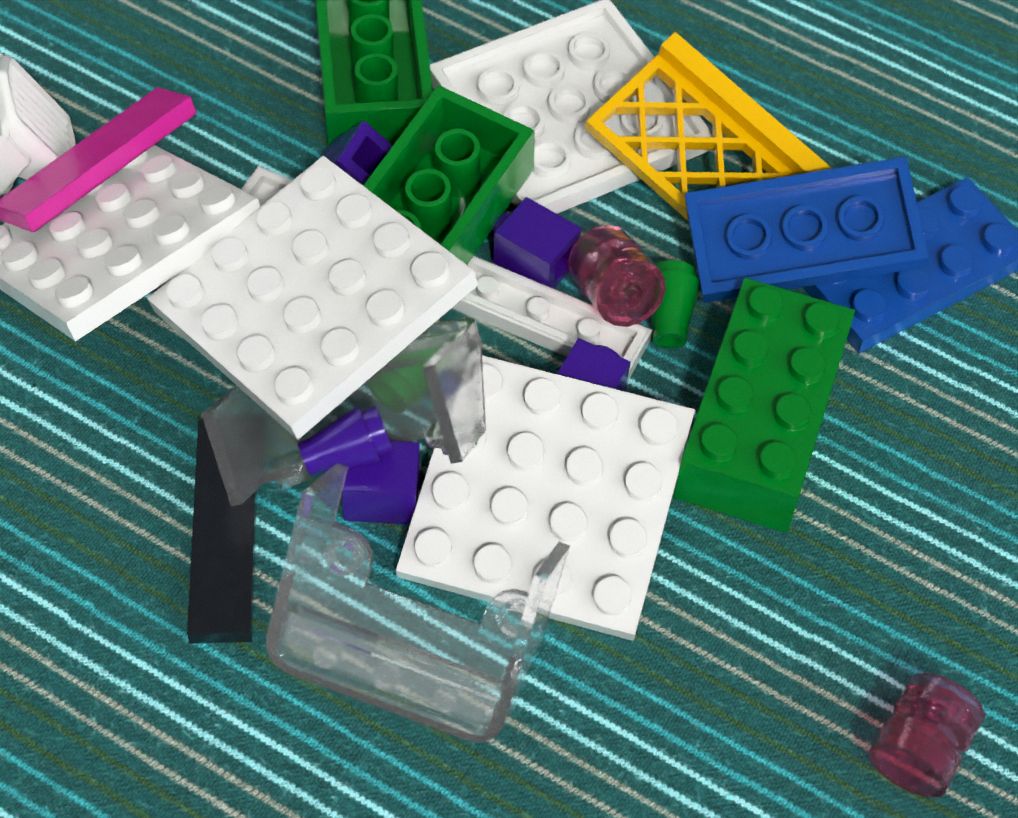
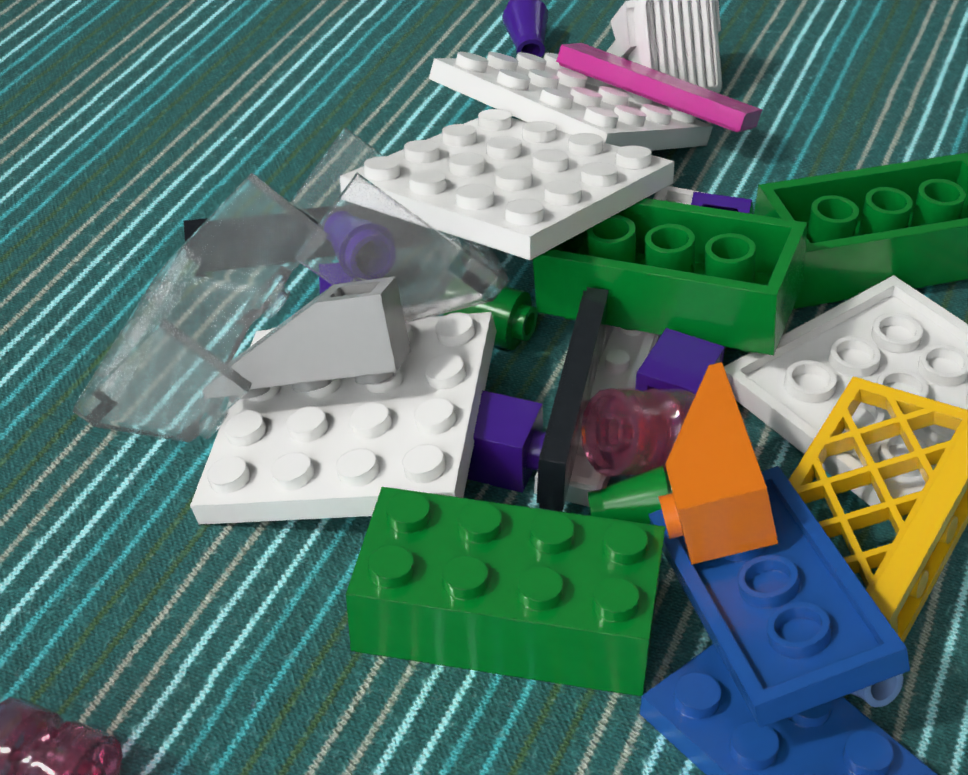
camera: 85 degrees right, 15 degrees down
none -> light grey slope [205,276,411,399]
none -> black tile [536,287,609,512]
none -> orange slope [658,362,778,565]

